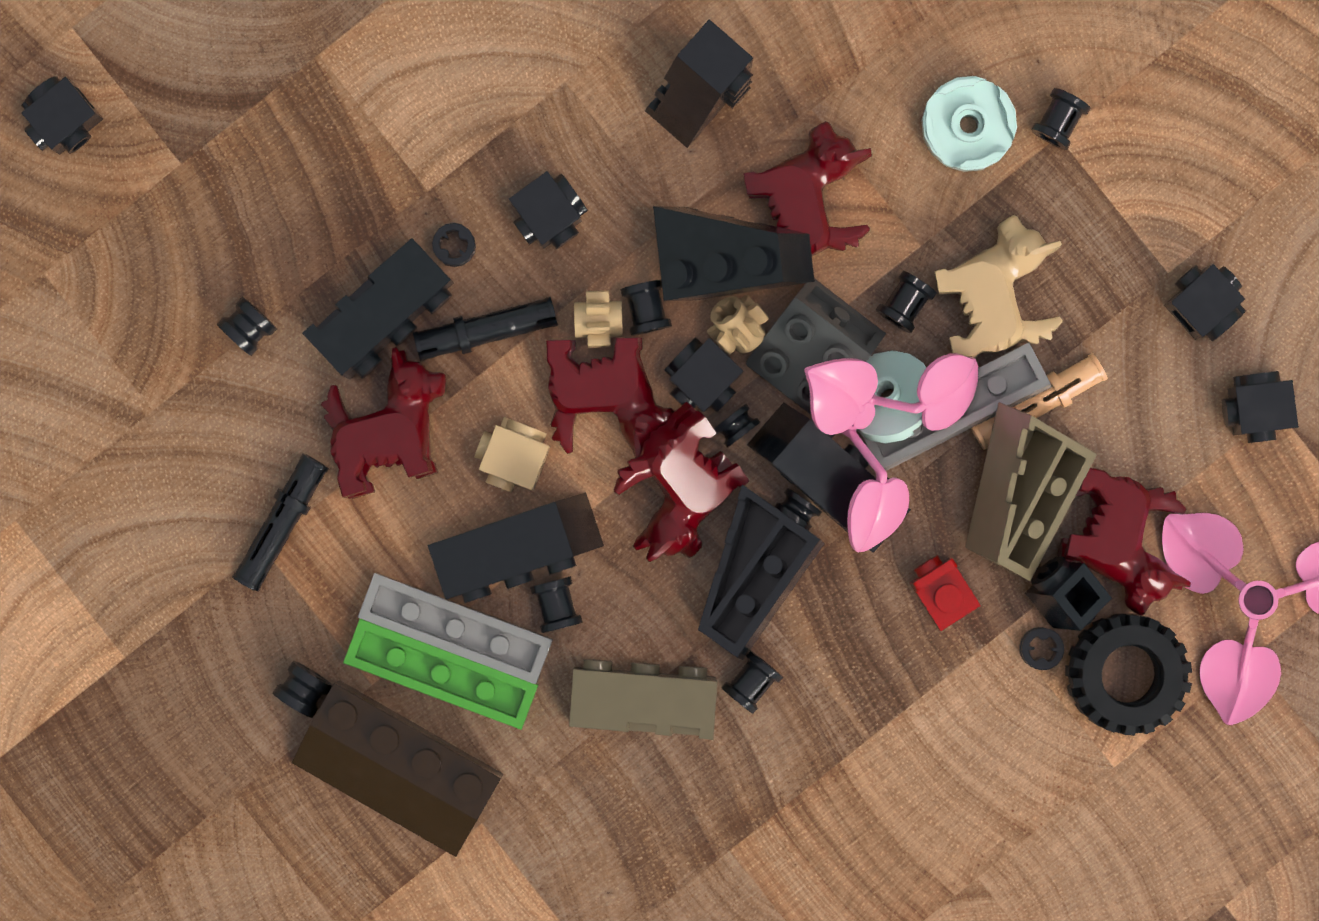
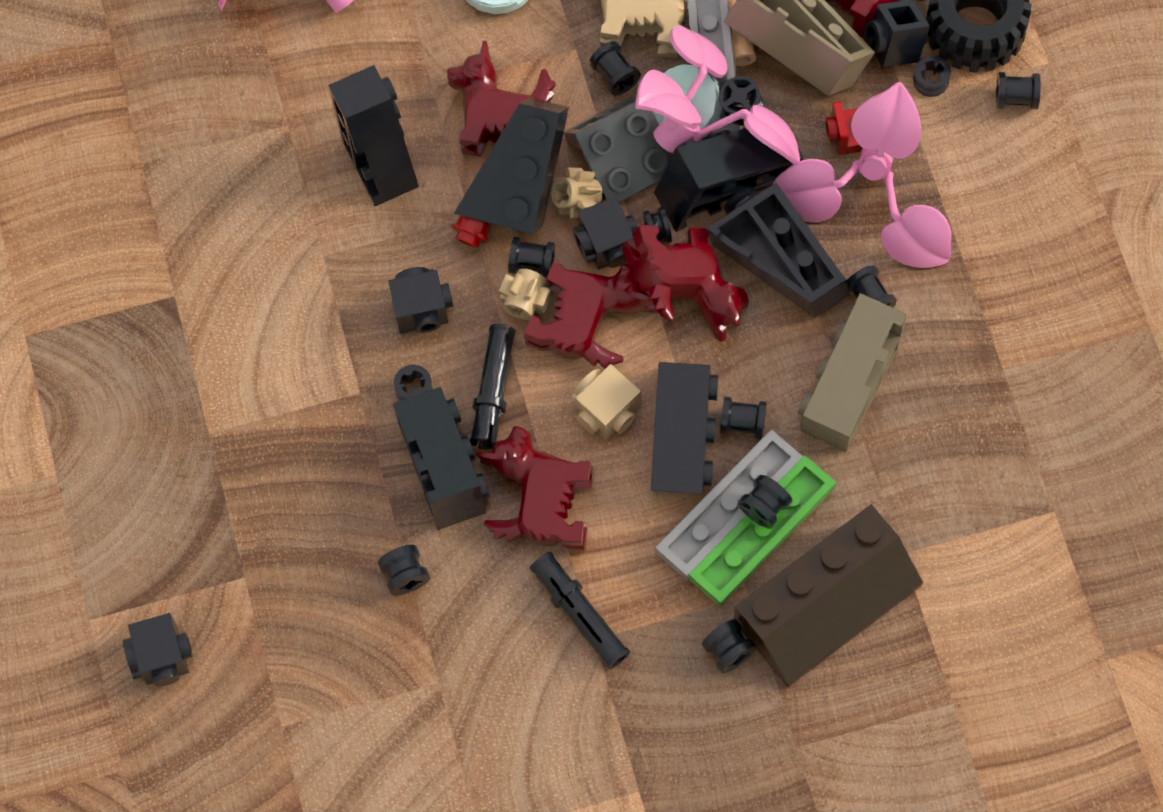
camera: 60 degrees left, 20 degrees down
none -> red plate [451,215,491,248]
none -> black wheel [719,76,764,126]
none -> black wheel [738,475,793,529]
none -> bright pink plant [772,82,952,268]
none -> black bush [996,72,1041,110]

